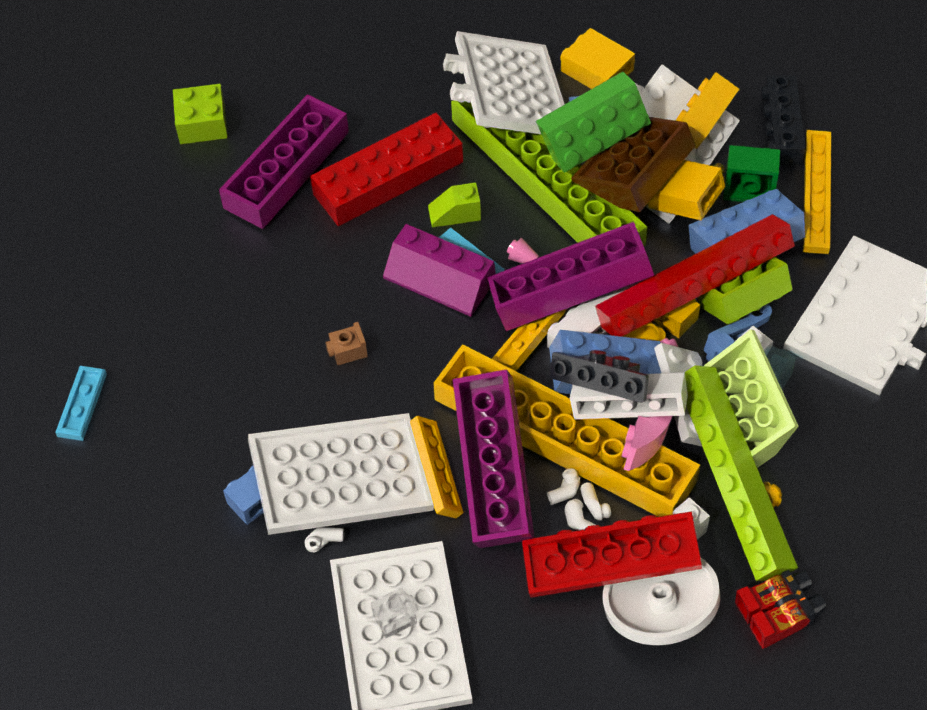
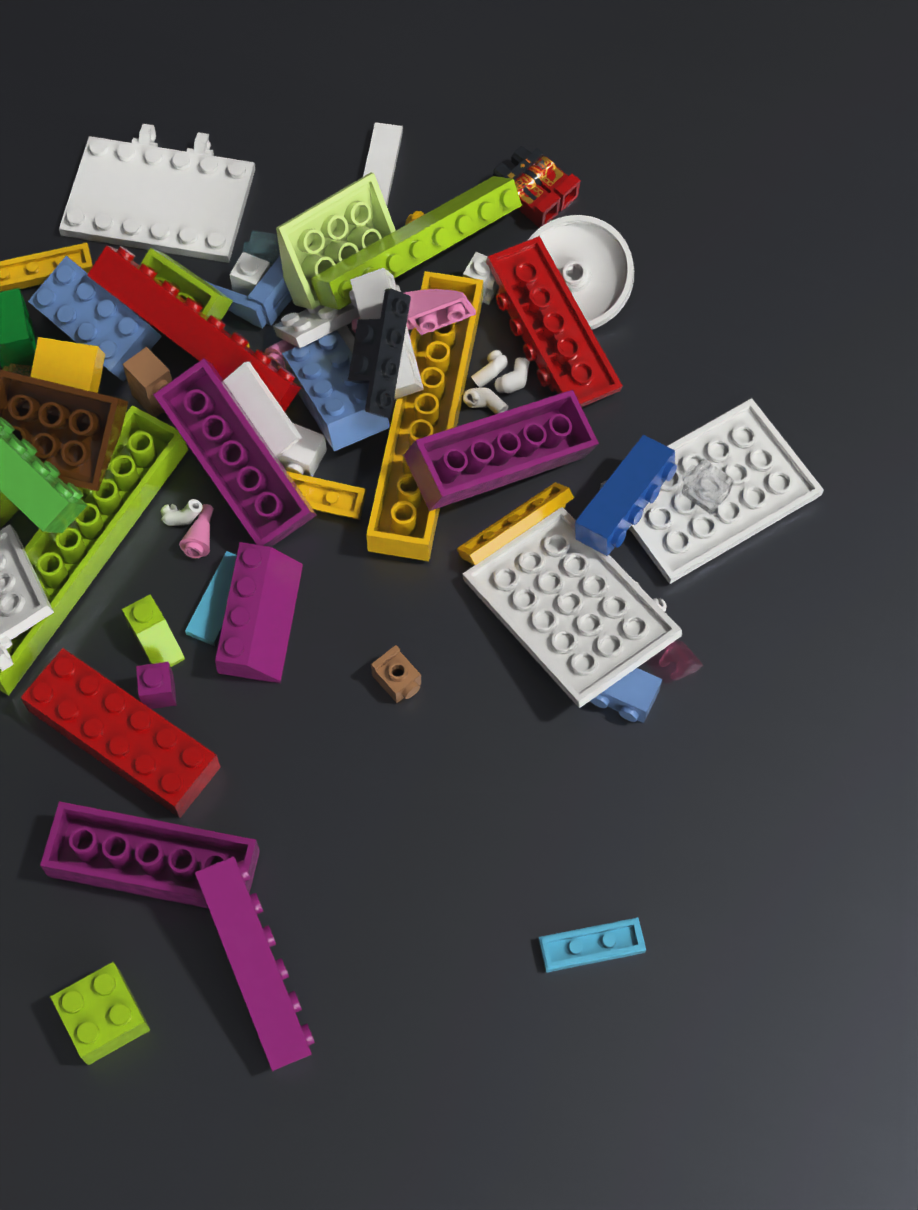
camera: 115 degrees left, 10 degrees up
none -> medium nougat brick [122,346,172,418]
none -> magenta brick [136,662,177,709]
none -> white arm [160,499,203,526]
none -> magenta brick [195,856,315,1071]
none -> white tile [223,362,302,457]
none -> white tile [363,122,403,206]
none -> blue brick [575,435,677,556]
none -> clear pink tile [659,640,703,680]

